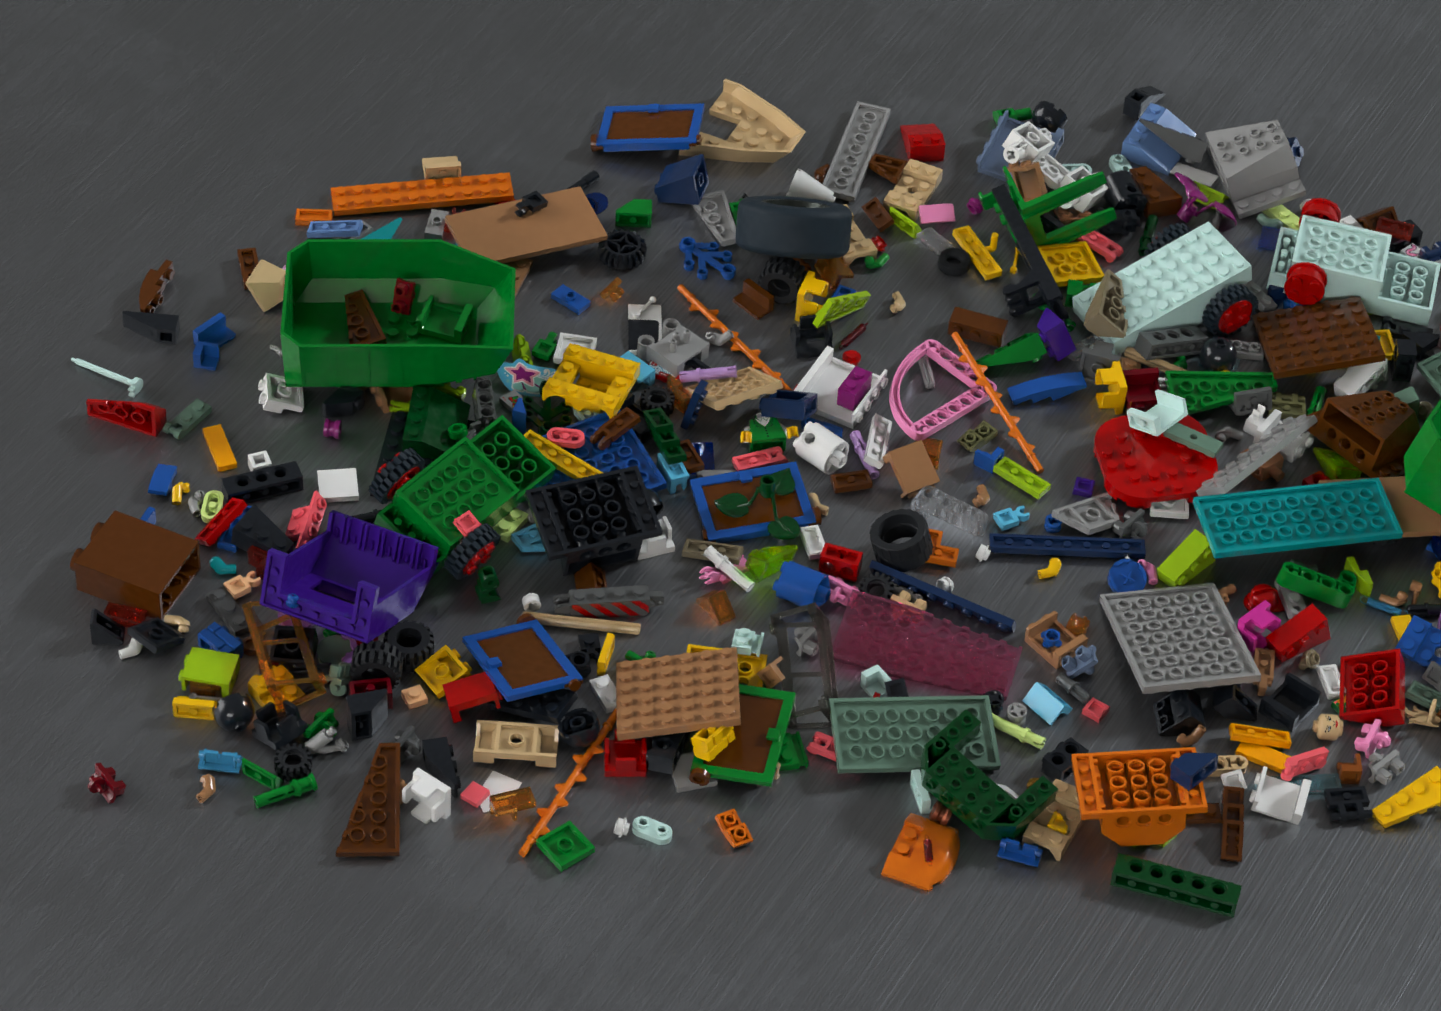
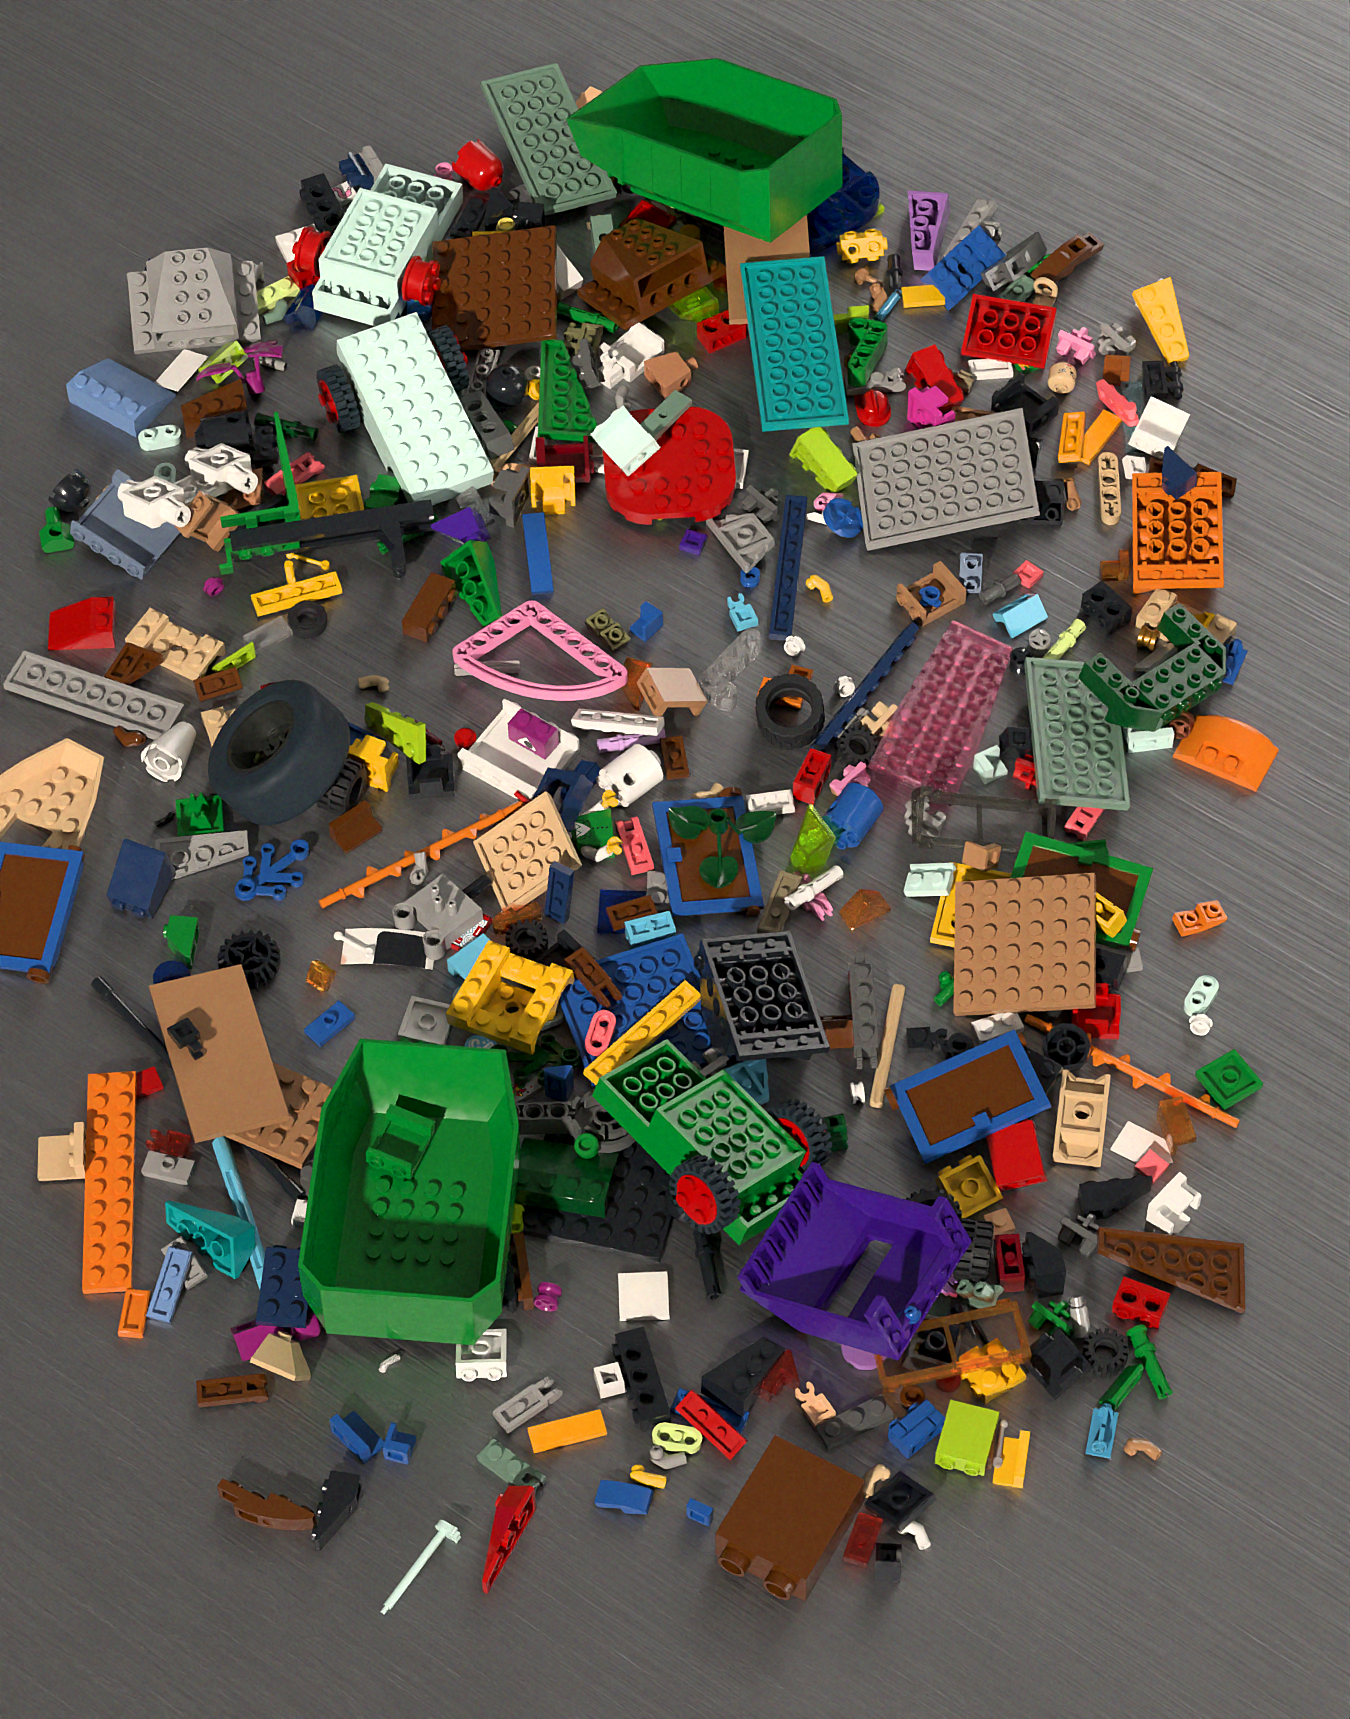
camera: 80 degrees left, 10 degrees up
dark red hips [88,762,126,804] -> none
teal arm [209,556,237,575] -> none
black cylinder [212,693,255,732] -> none
coral bracket [285,491,327,549] -> none
reddish brown wing [345,289,387,344] -> none
dark red hips [391,277,416,315] -> none
coral tile [453,510,481,537] -> none
yellow tile [597,633,615,676] -> none
dark green slope [643,408,687,465] -> none
lavender pin [679,365,737,383] -> none
bright pink slope [918,204,955,224] -> none
clear red piece [923,835,933,866] -> none
orange plant [951,332,1044,474] -> none
medium nougat arm [972,484,990,508] -> none
lime plate [993,456,1051,500] -> none
clear orange tile [1066,613,1090,637] -> none
dark tan wedge [1084,269,1128,338] -> none
dark green brick [1110,853,1242,918] -> none
black slope [1123,86,1165,120] -> none
dark grey wedge [1139,118,1208,165] -> none
light grey plate [1196,414,1318,497] -> none
reddish brown panel [1355,206,1399,231] -> none
clear red plate [1375,216,1414,241] -> none
none -> light grey hinge [493,1376,563,1433]
none -> reddish brown plate [510,1233,534,1310]
none -> red brick [1112,1277,1170,1329]

